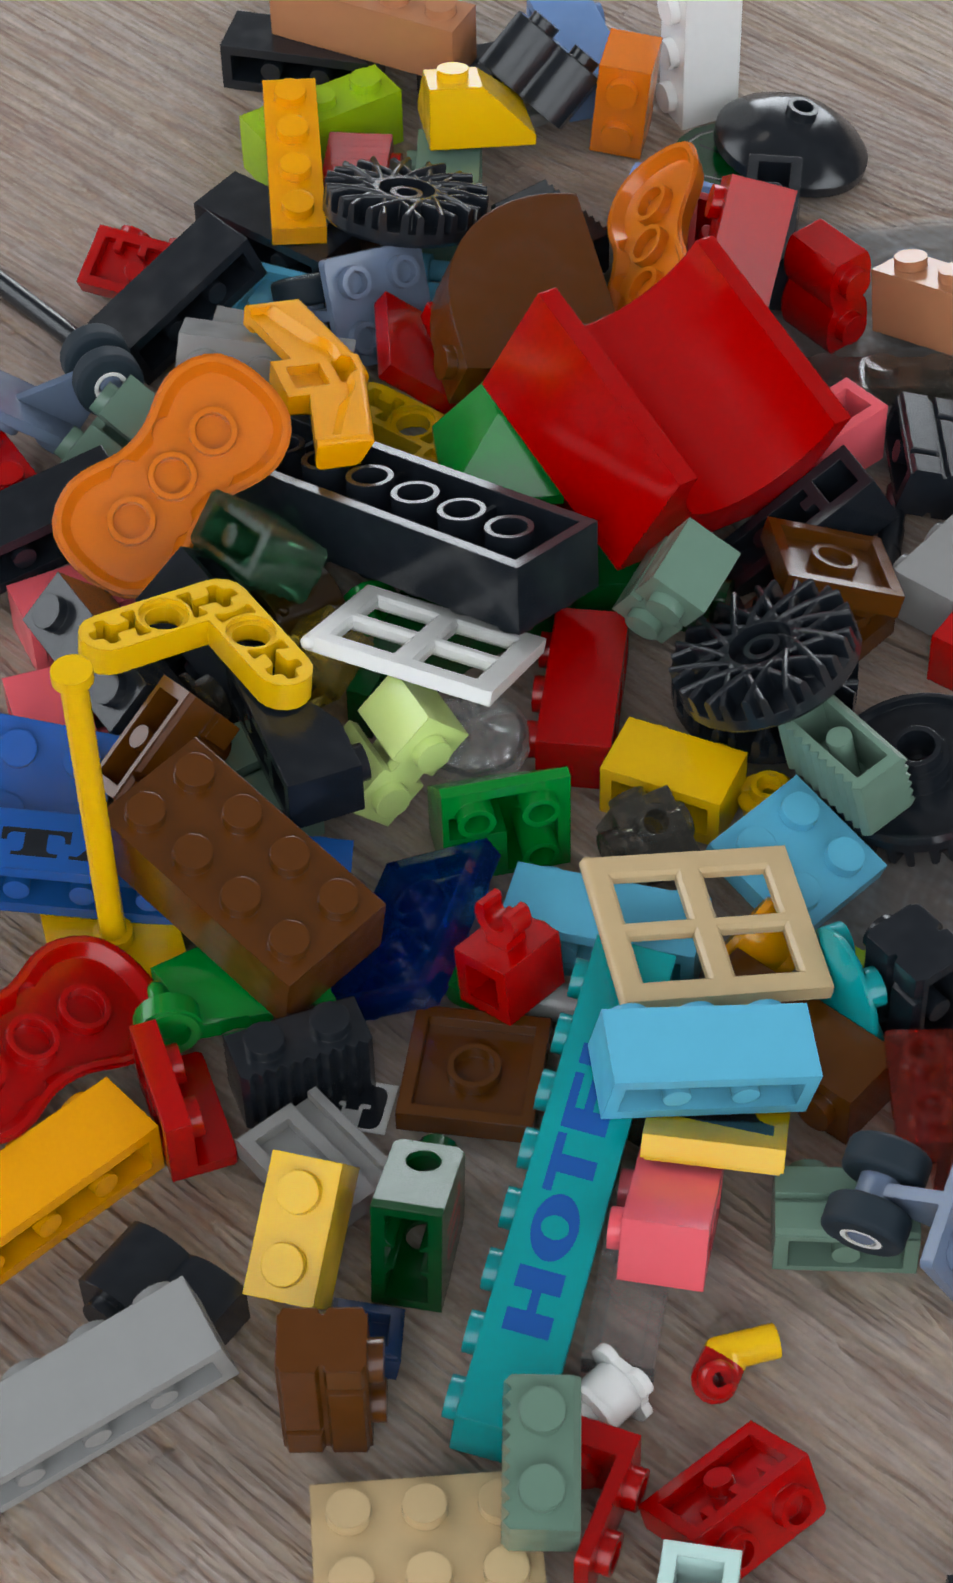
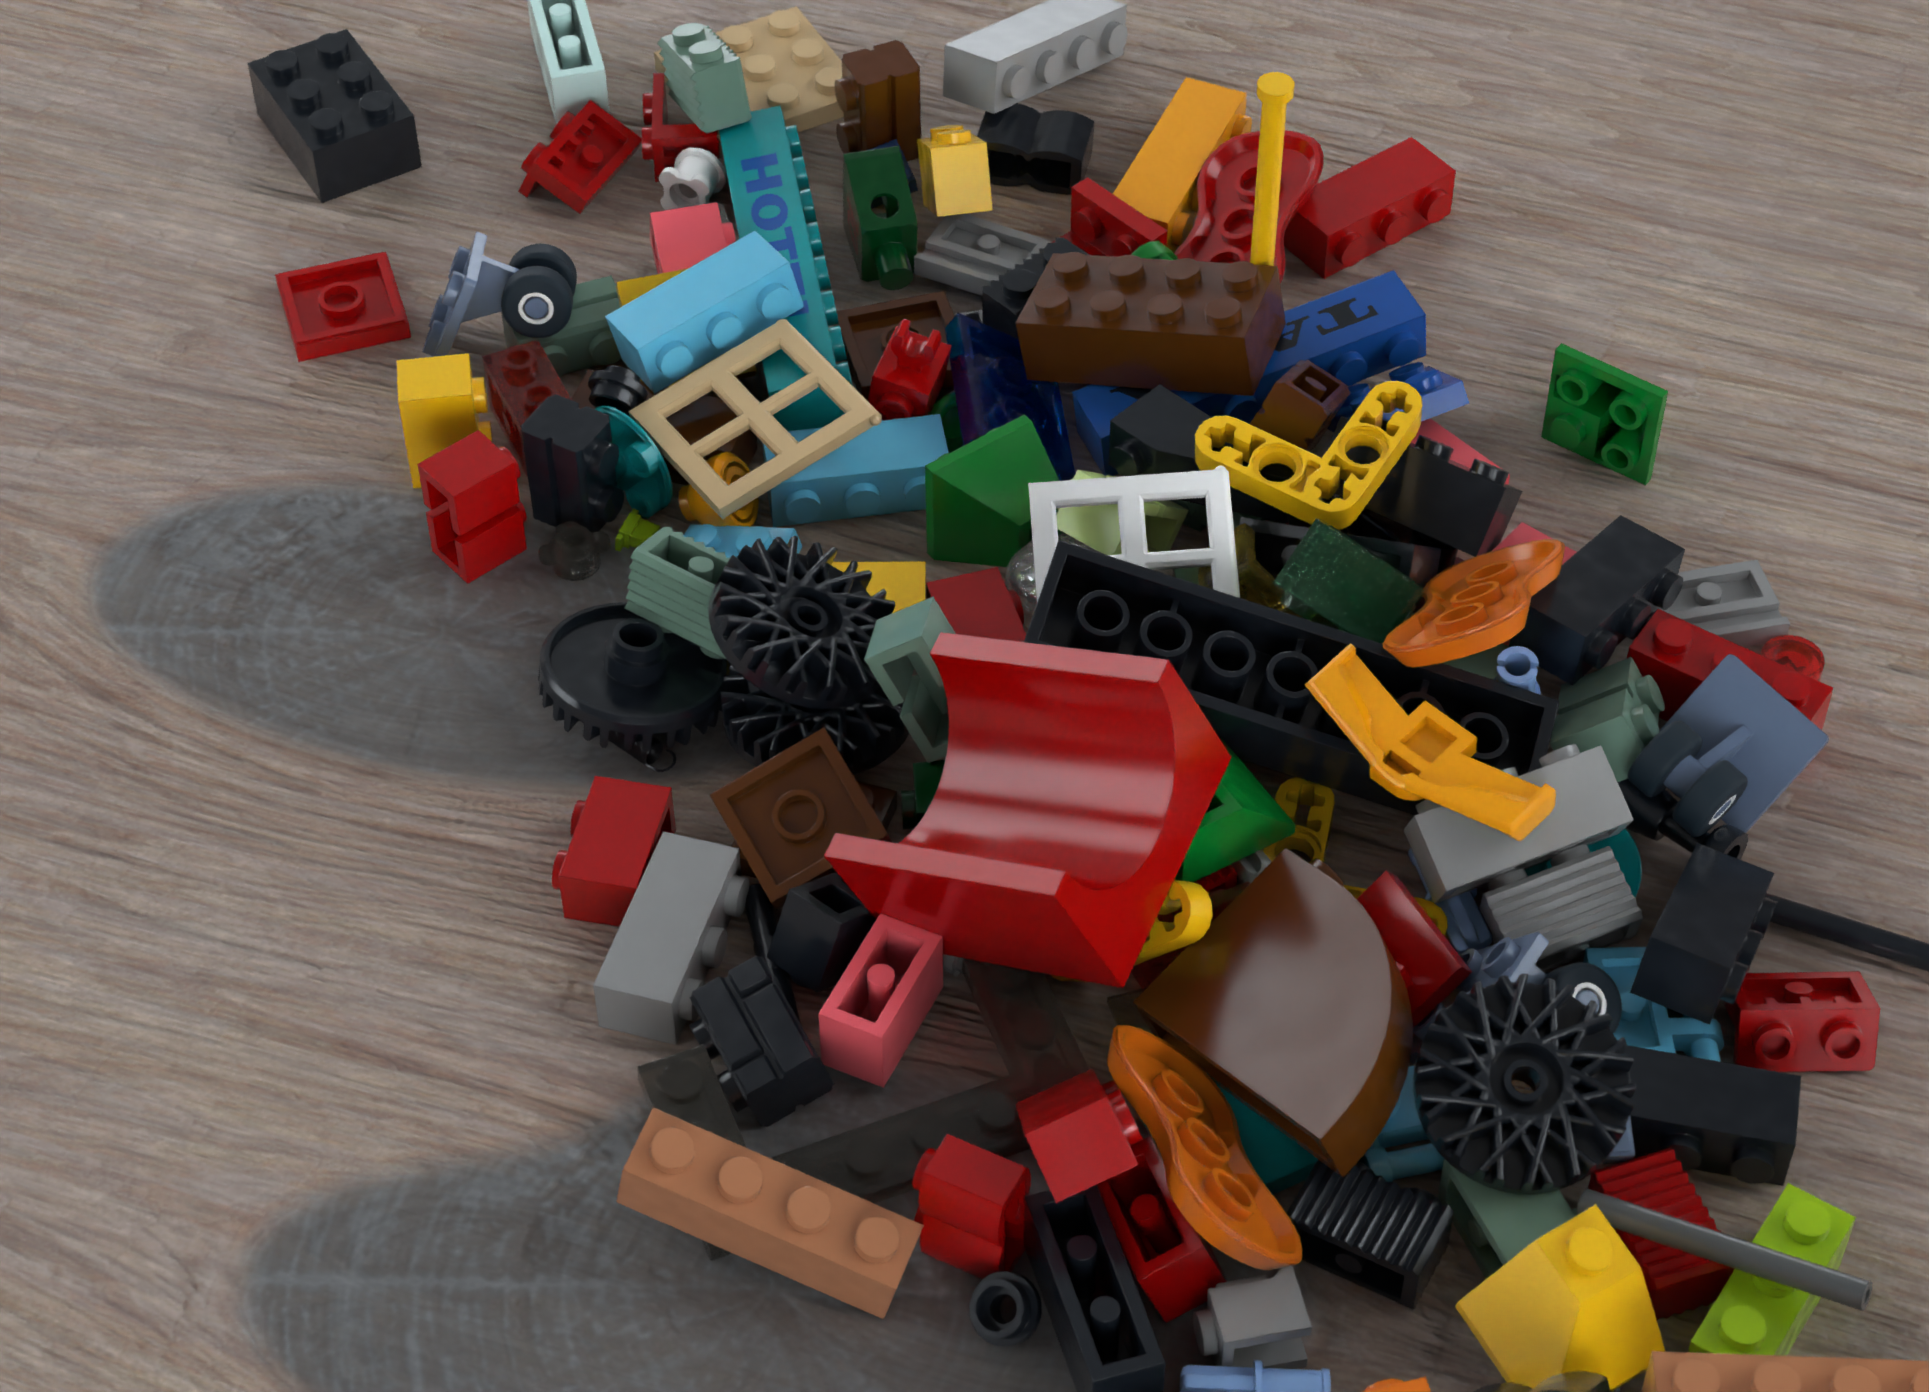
camera: 155 degrees right, 0 degrees up
light orange plate [262,78,327,245] -> none
clear smoke brick [596,785,700,887] -> none
arm [691,1322,782,1405] -> none
none -> black plate [588,366,648,417]
none -> dark grey piece [1577,1189,1873,1311]

